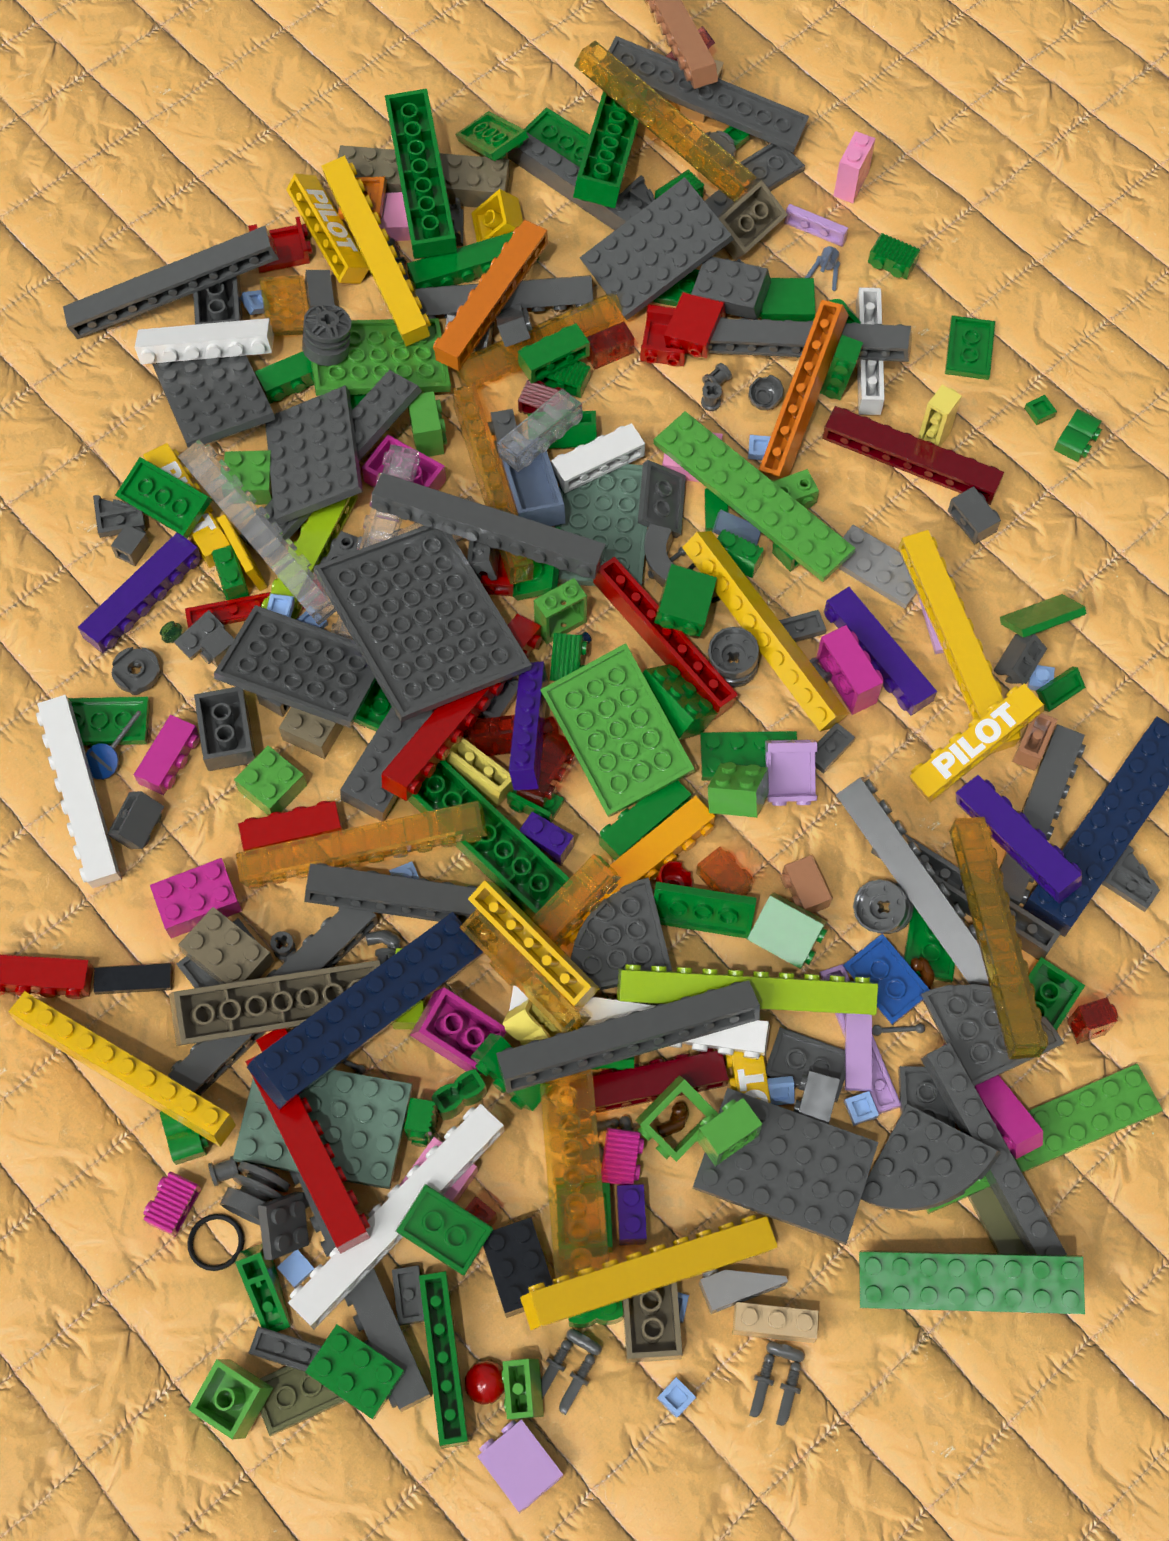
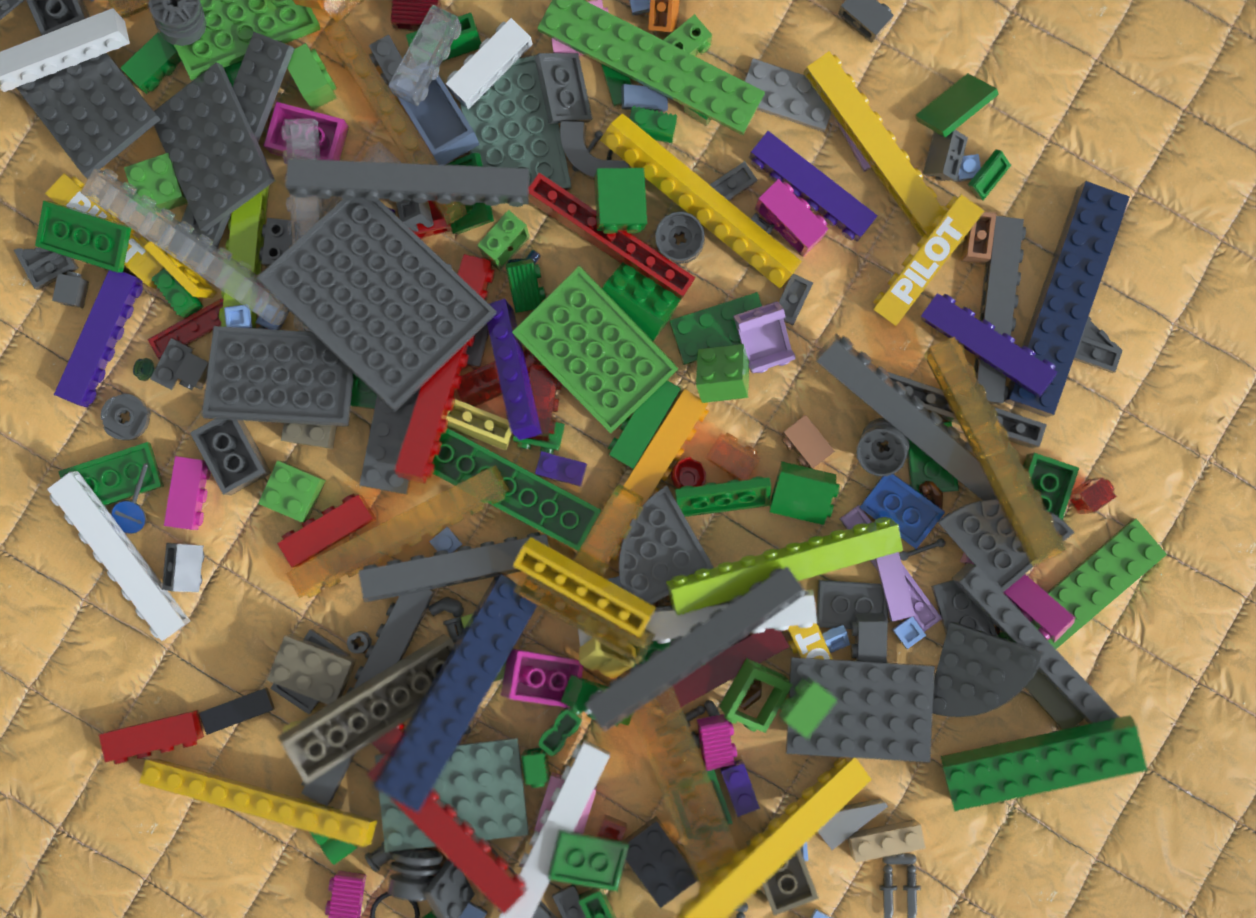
camera: 15 degrees left, 20 degrees up
dark pink brick [150,858,242,939] -> none

